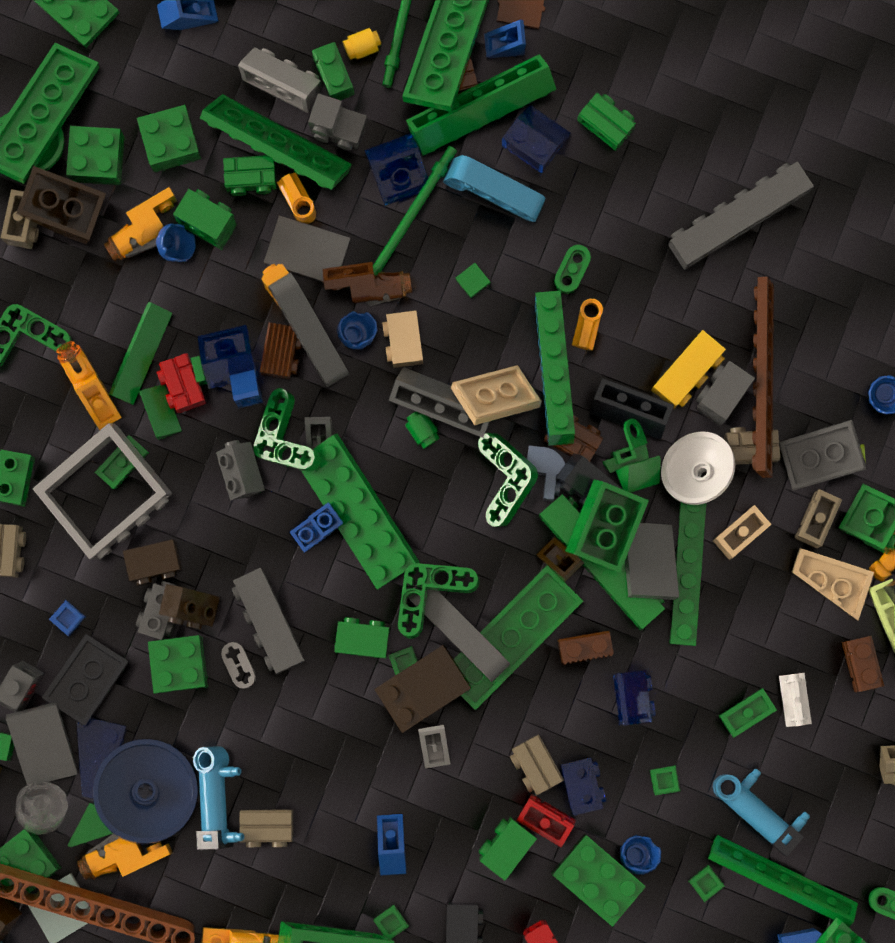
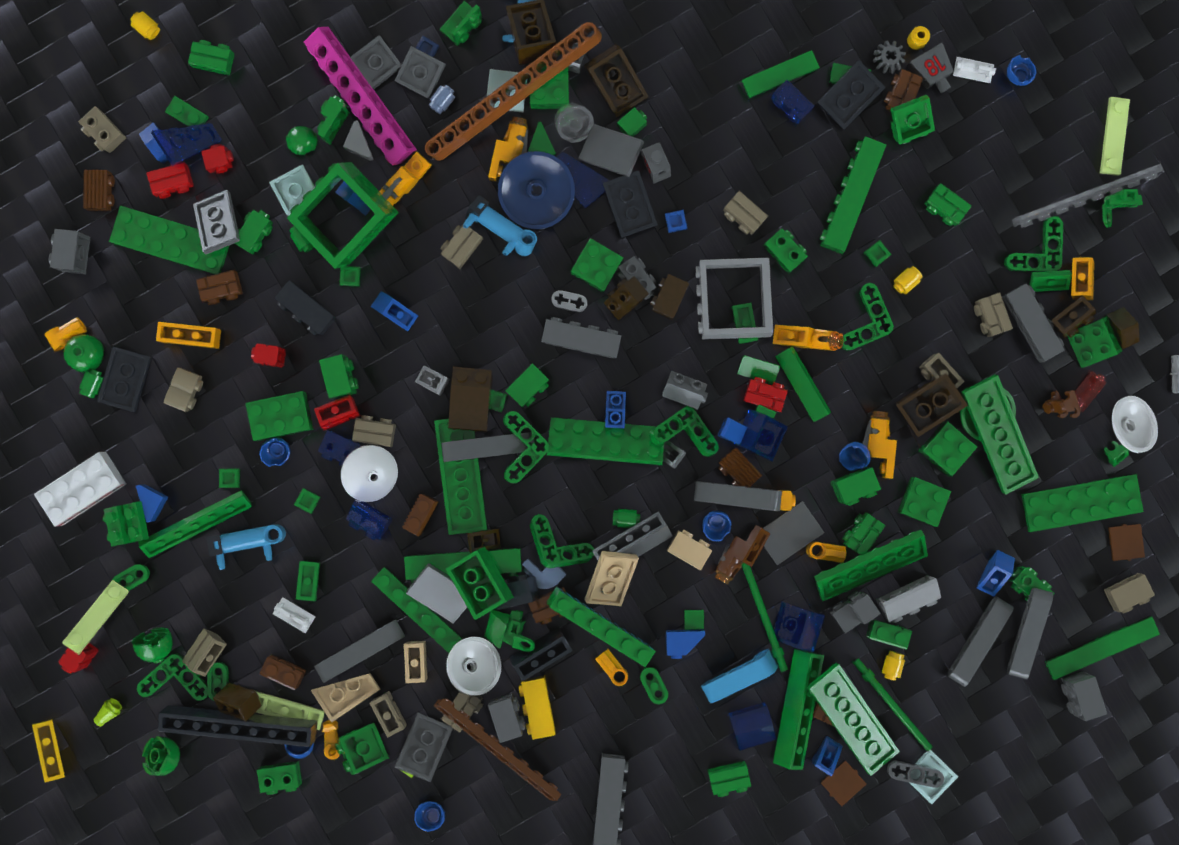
camera: 130 degrees right, 5 degrees up
none -> dark grey beam [314,619,405,683]
none -> white dish [341,445,398,502]
none -> blue slope [666,629,705,659]

